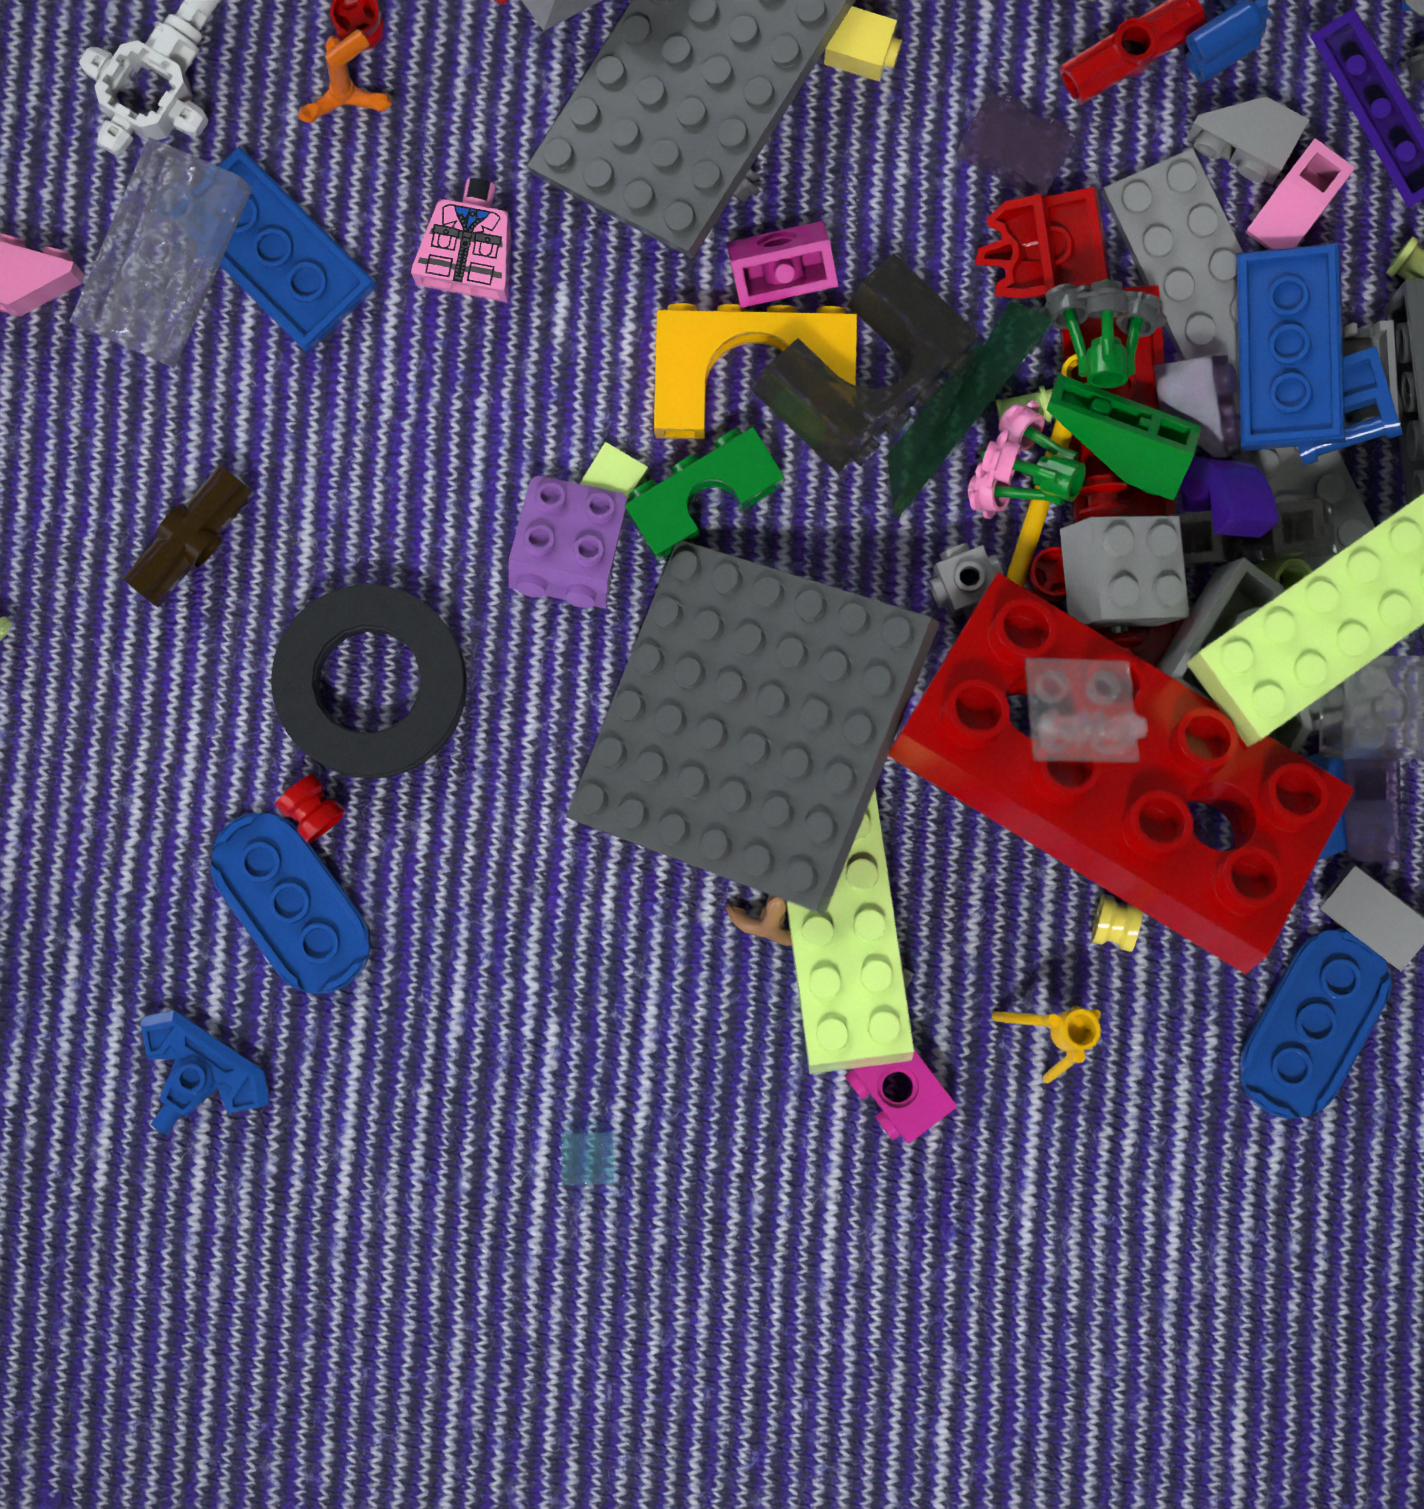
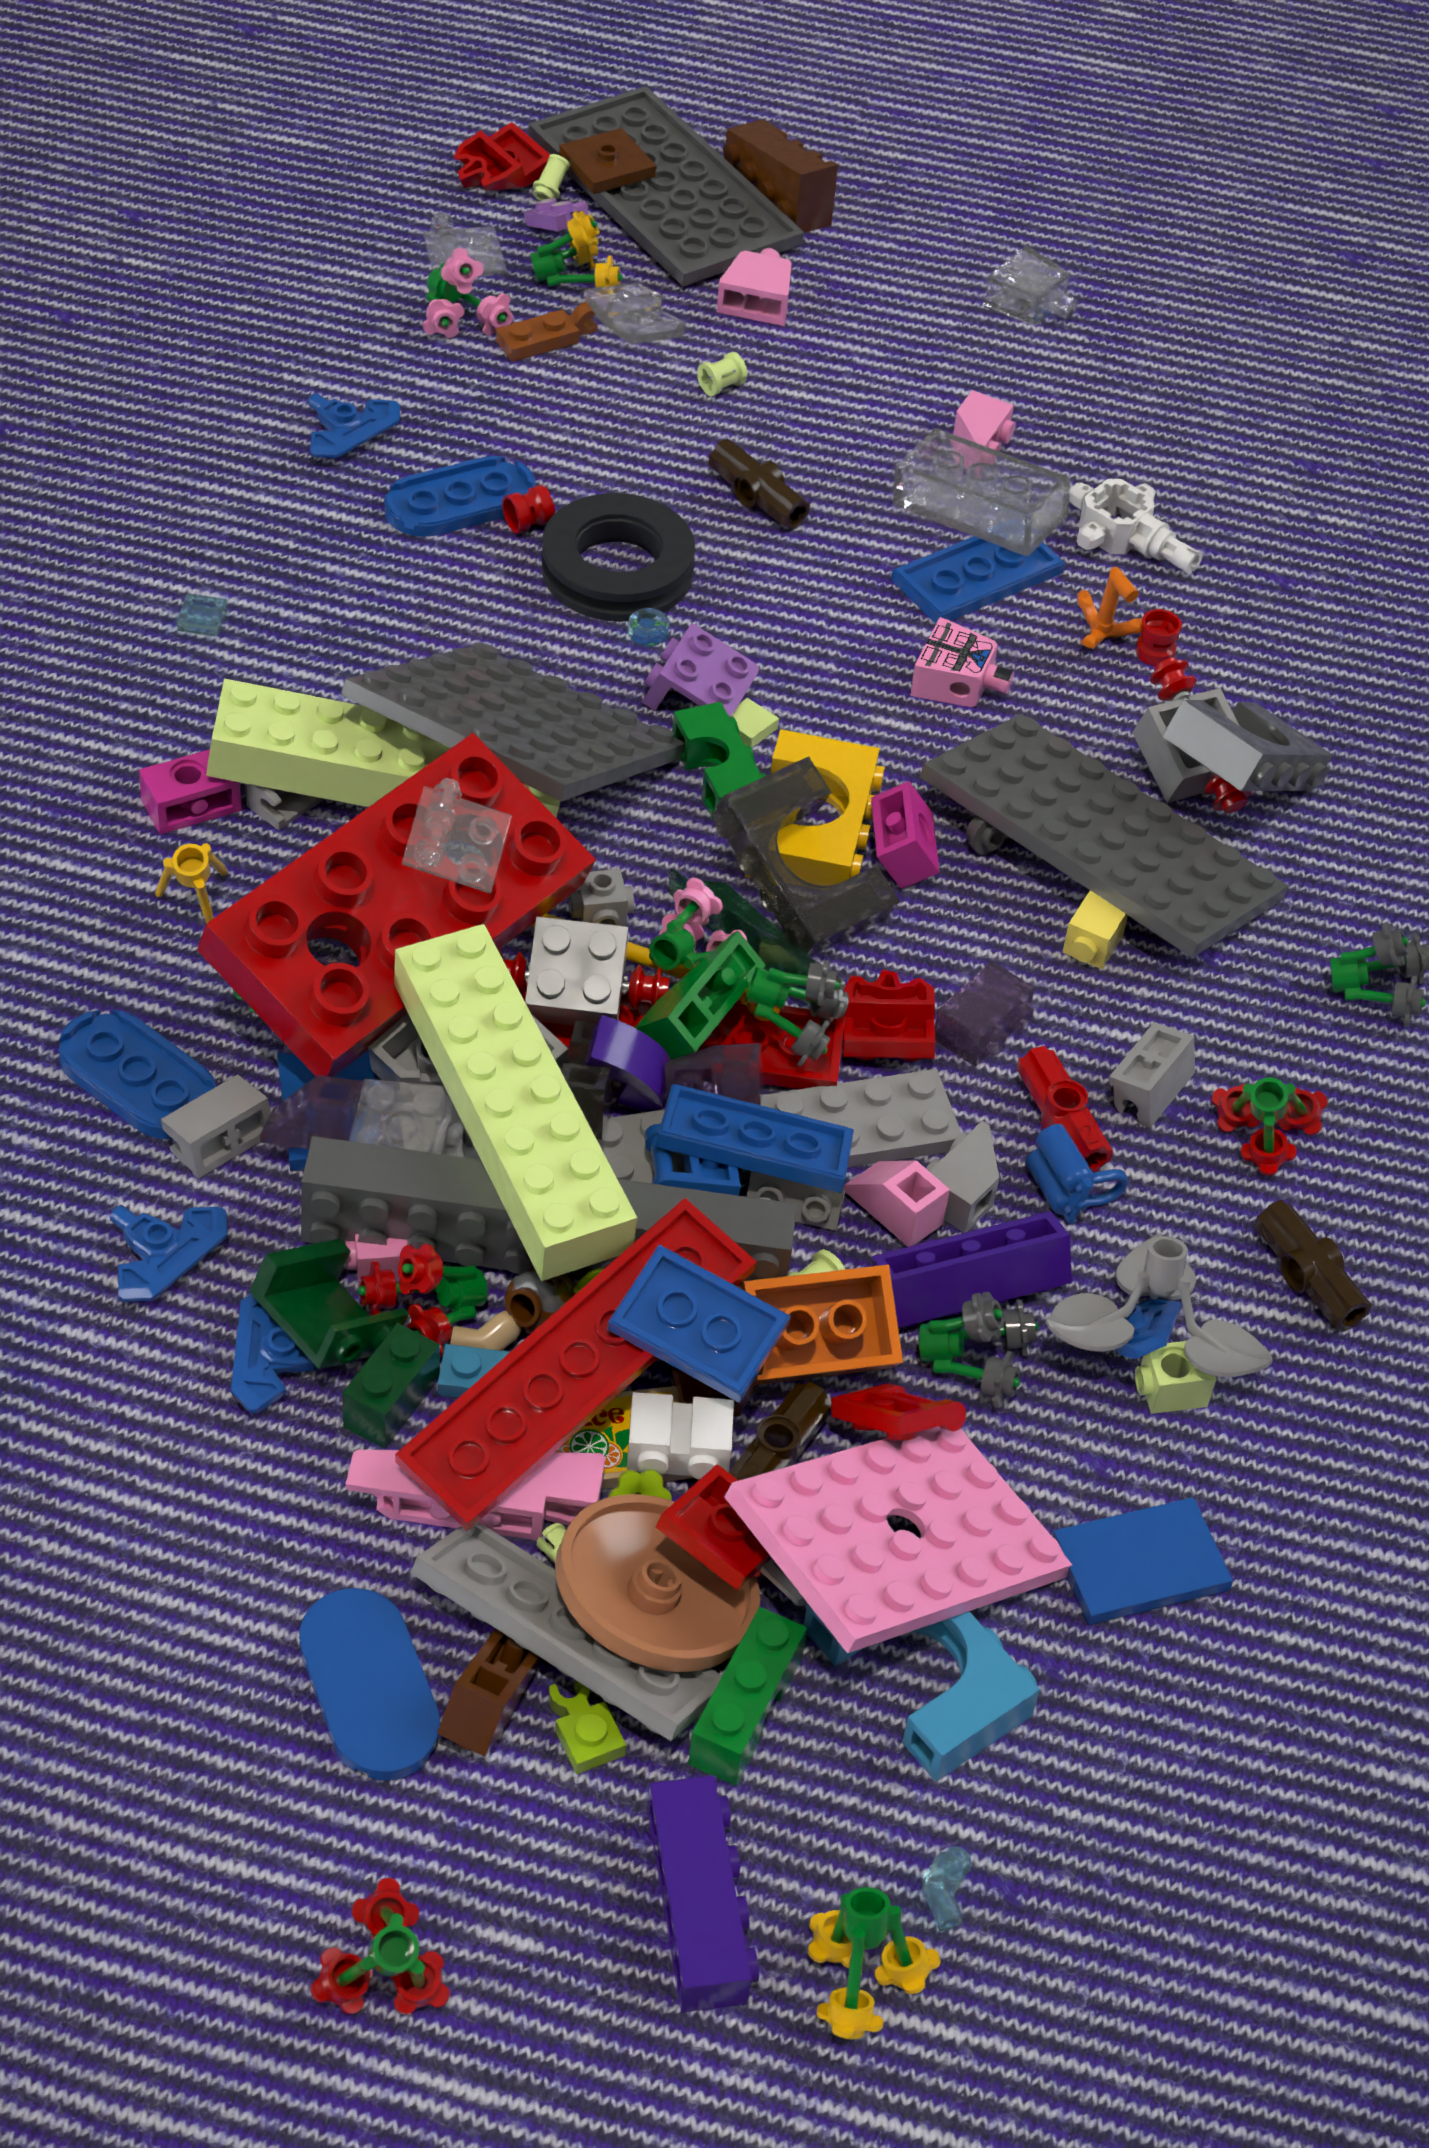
camera: 90 degrees right, 35 degrees down
none -> clear light blue tile [628,608,669,646]

